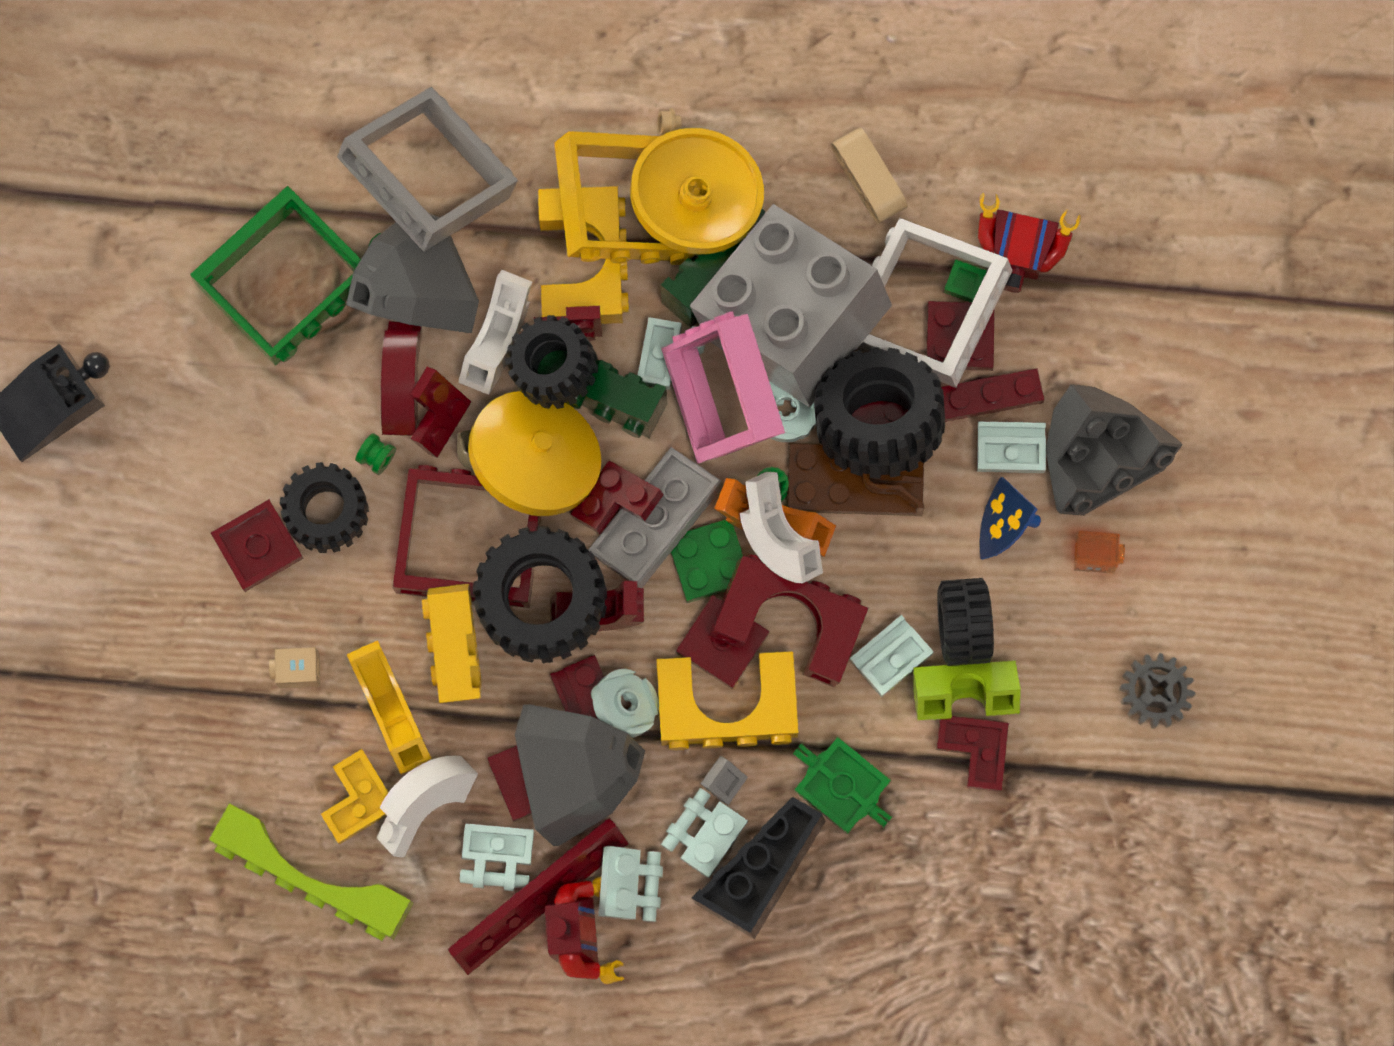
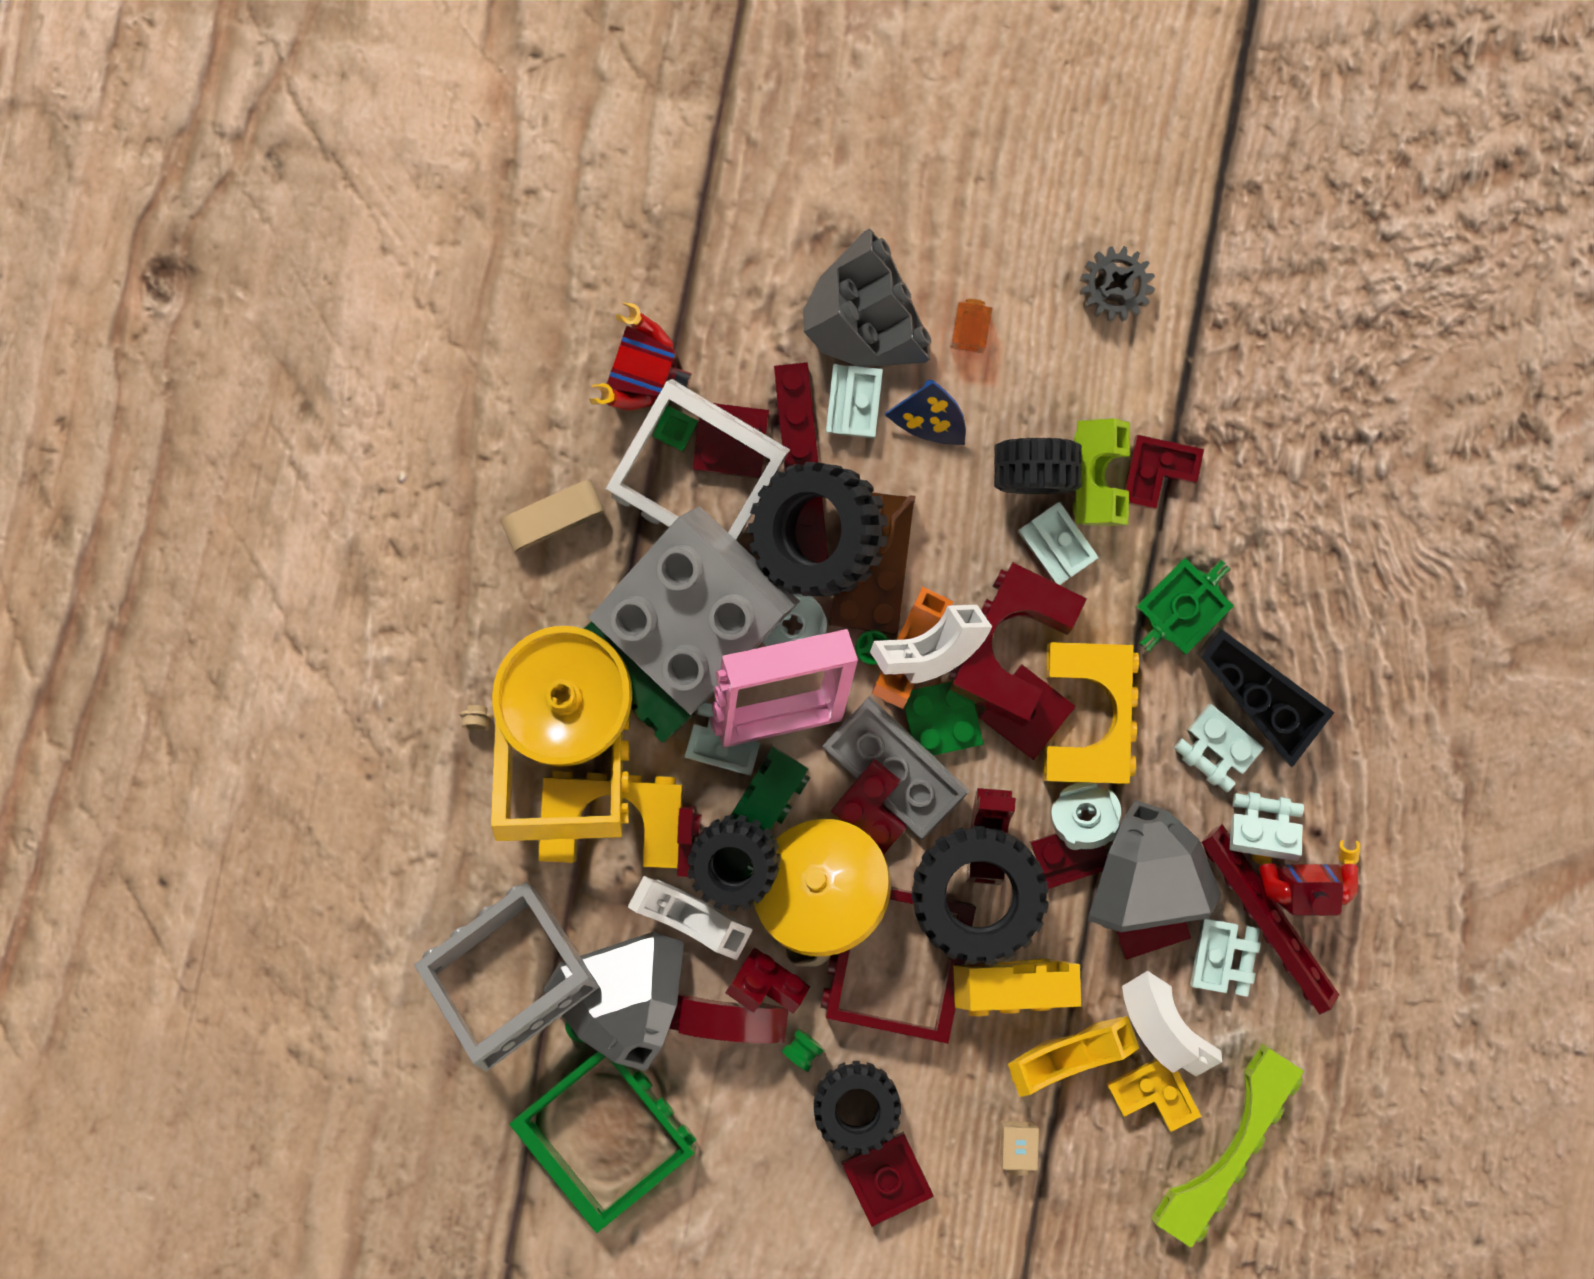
camera: 90 degrees left, 10 degrees up
light grey plate [701,756,748,805] -> none

